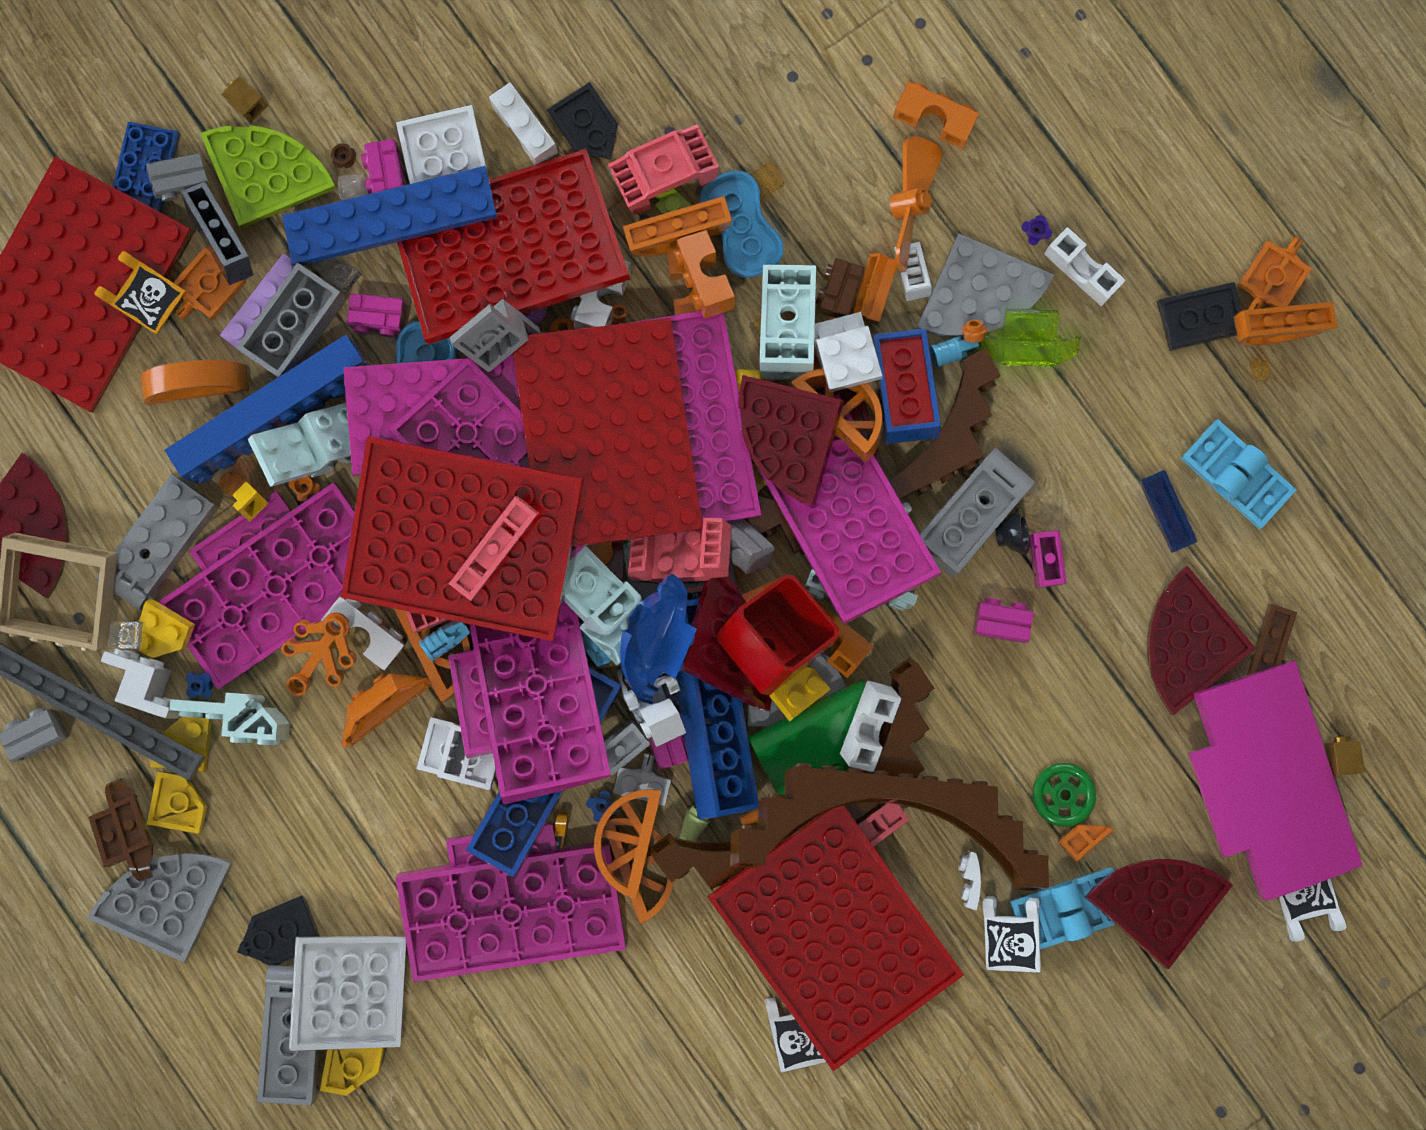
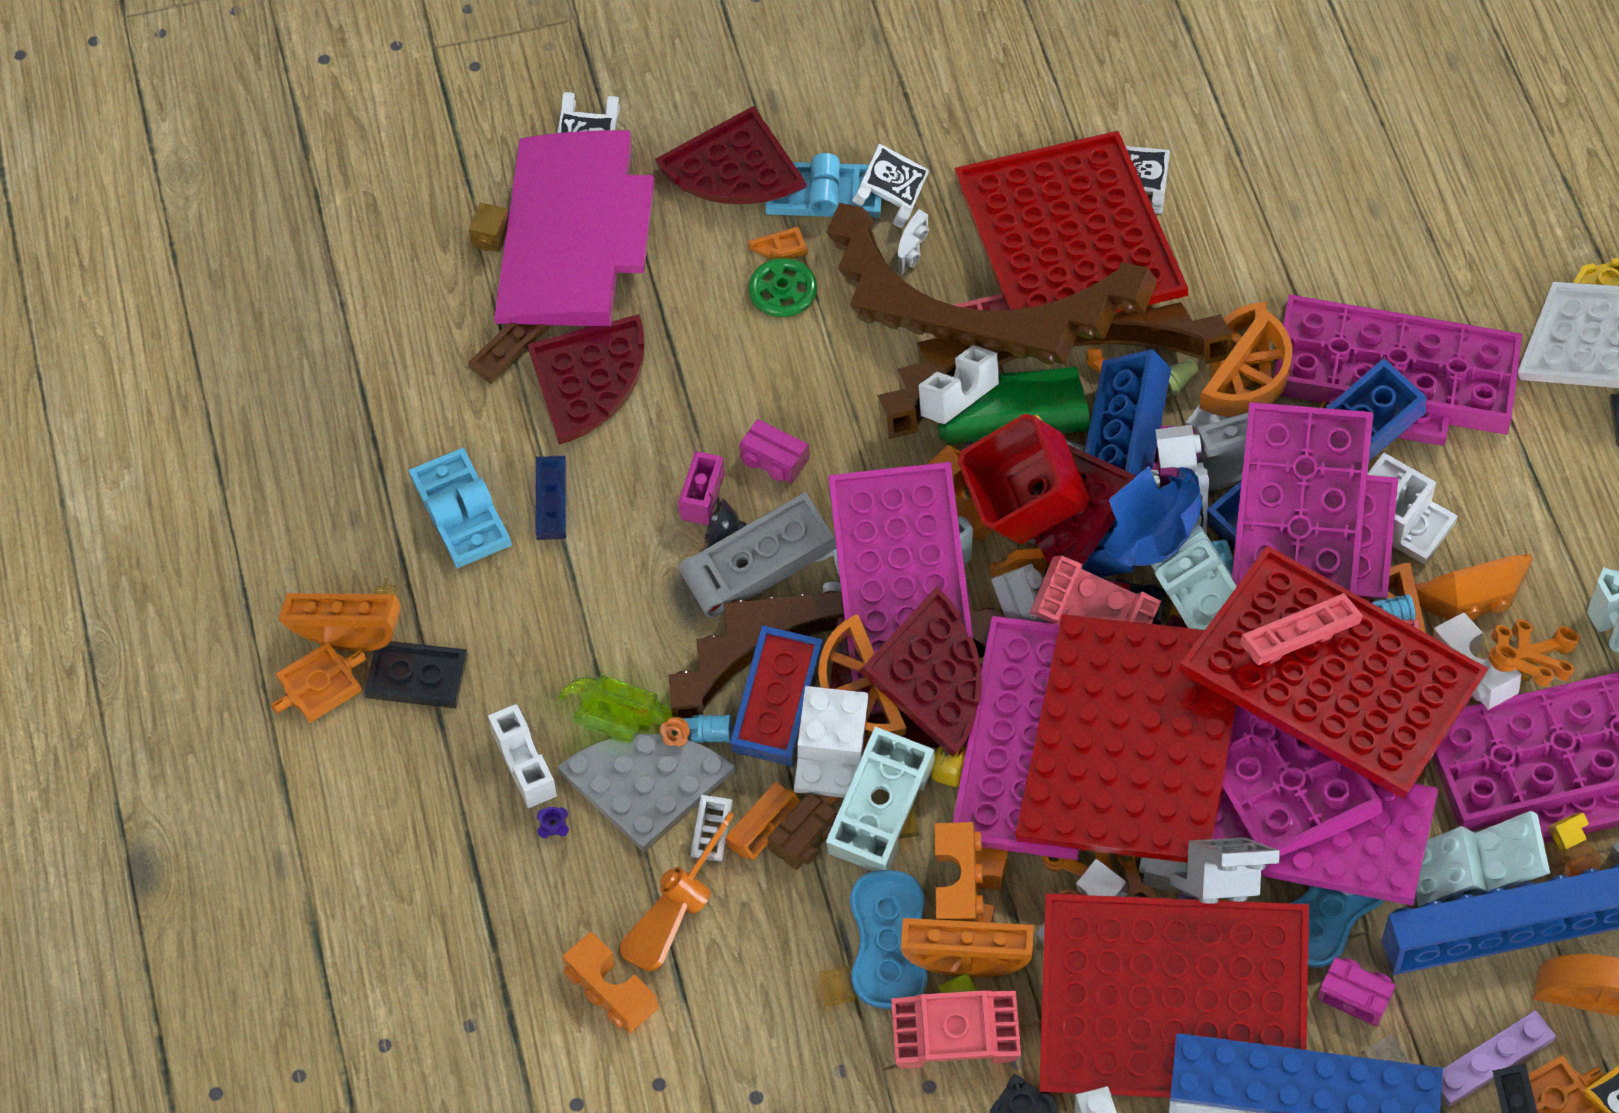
camera: 160 degrees left, 25 degrees down
light grey brick [236,262,347,378] -> none

